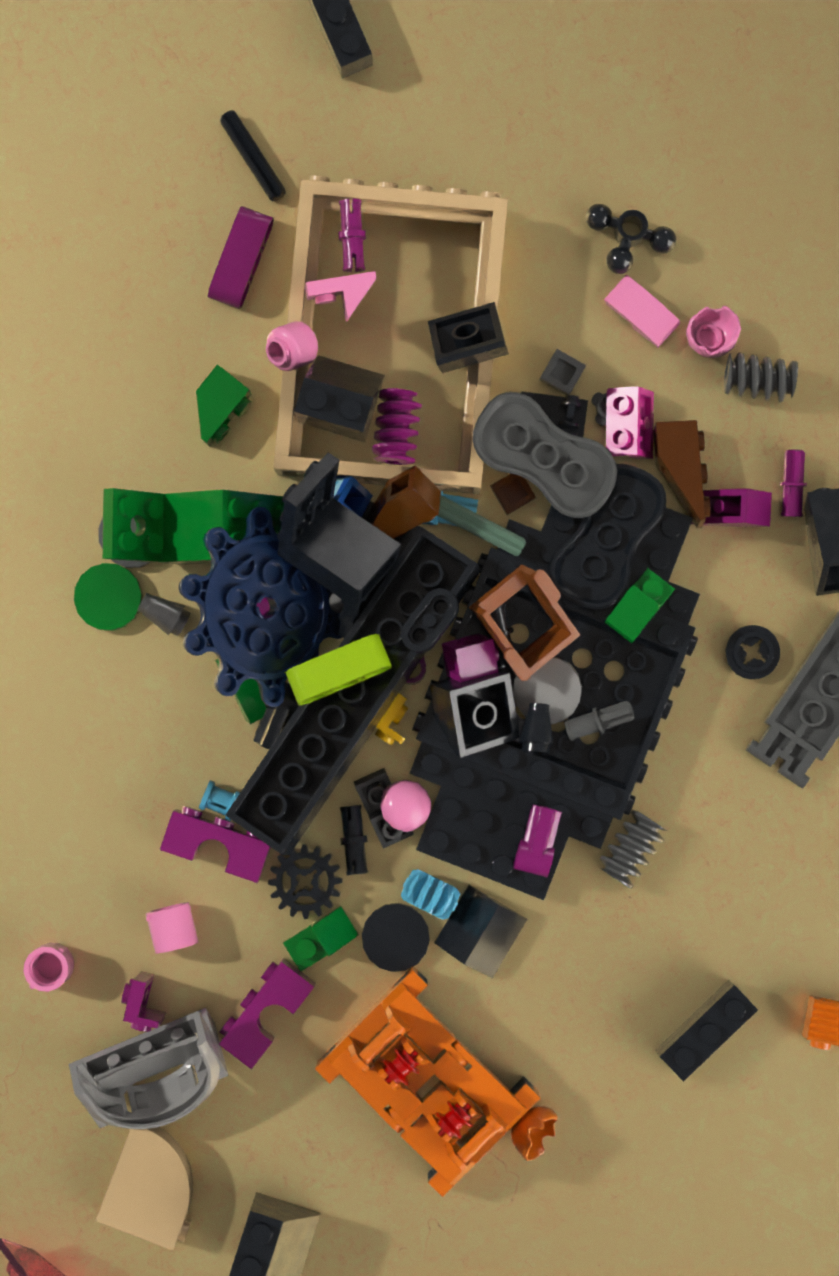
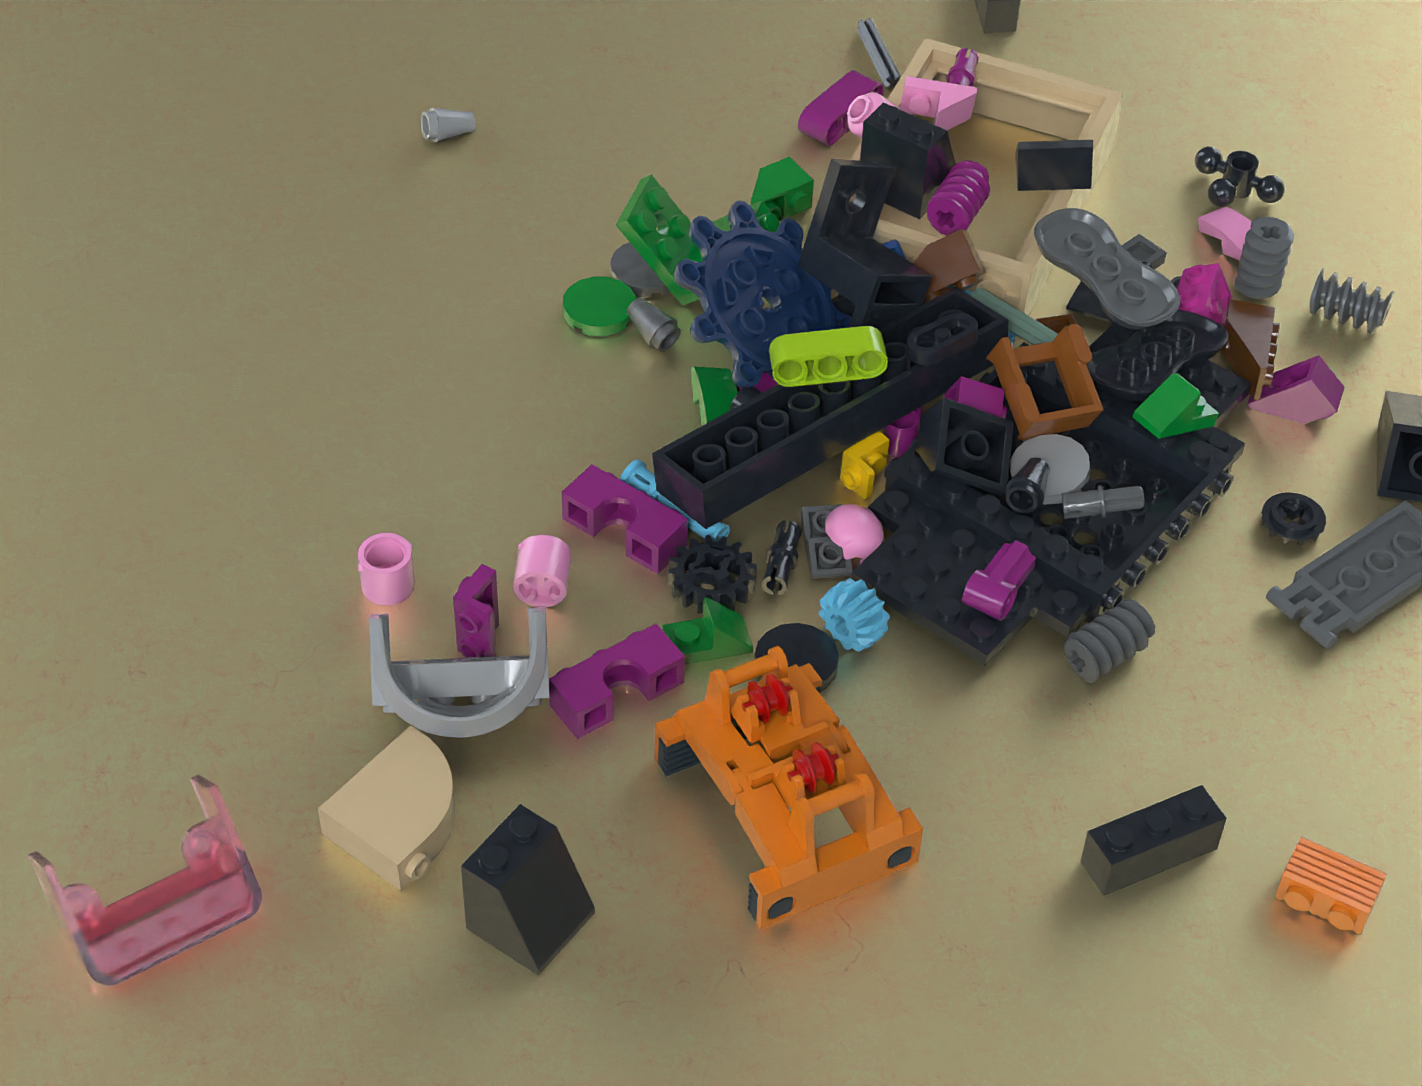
camera: 20 degrees right, 40 degrees down
black slope [434,884,527,978] -> none
orange hair [511,1106,558,1161] -> none
bright pink hair [686,306,741,358] -> none
magenta axle [779,449,807,517] -> none
none -> dark grey piece [1234,217,1294,299]

